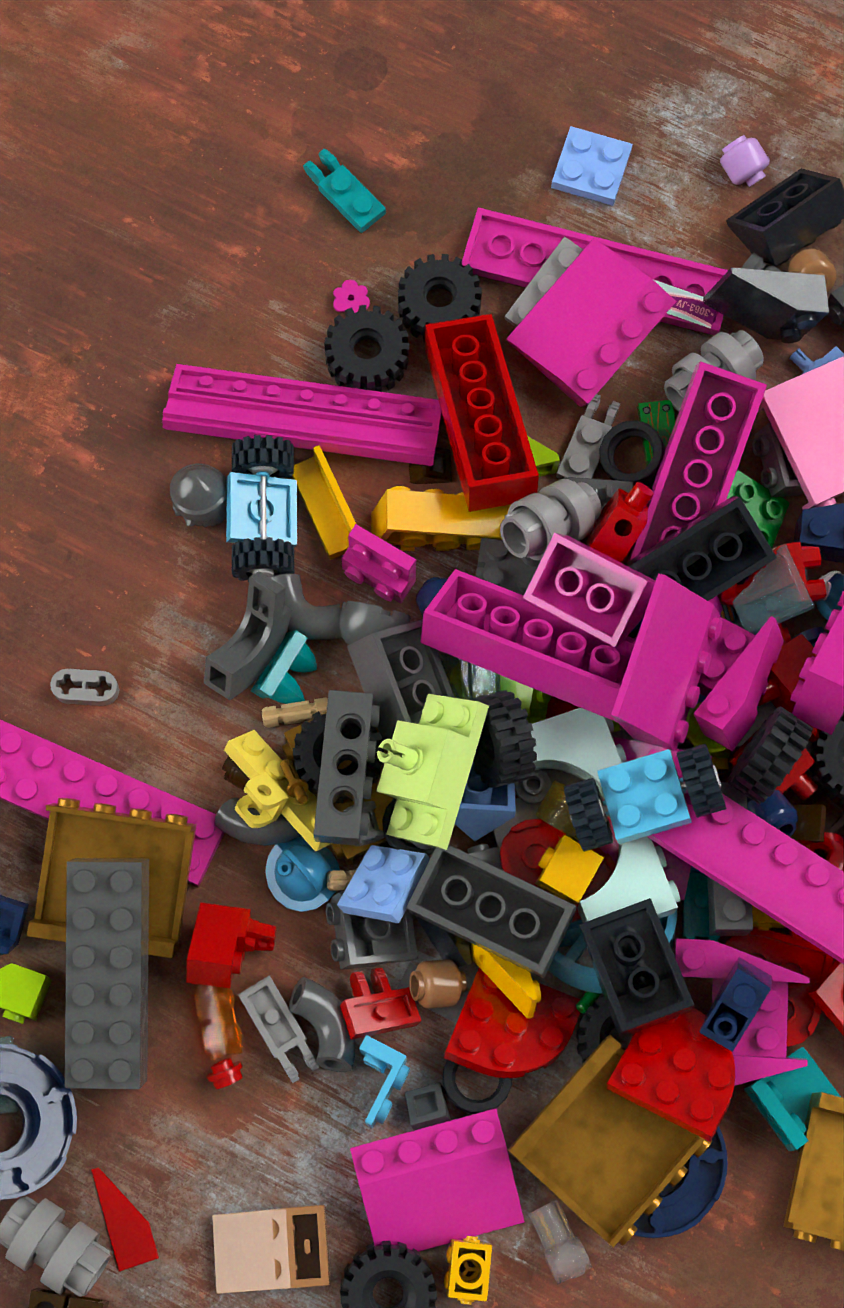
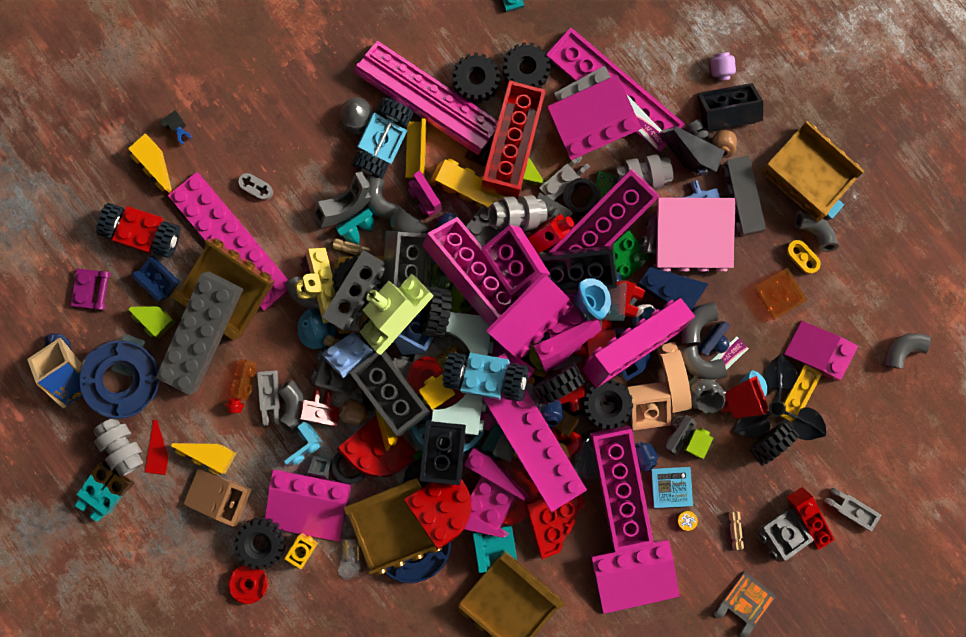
camera: 30 degrees right, 10 degrees up
red hinge [186,902,277,989] -> none
pearl gold piece [280,759,309,804] -> none
dark pink plant [333,280,370,313] -> none
light blue plate [551,126,633,206] -> none
dark blue slope [699,957,772,1052] -> none
none -> yellow slope [171,443,237,475]
none -> dark azure helmet [574,278,611,320]

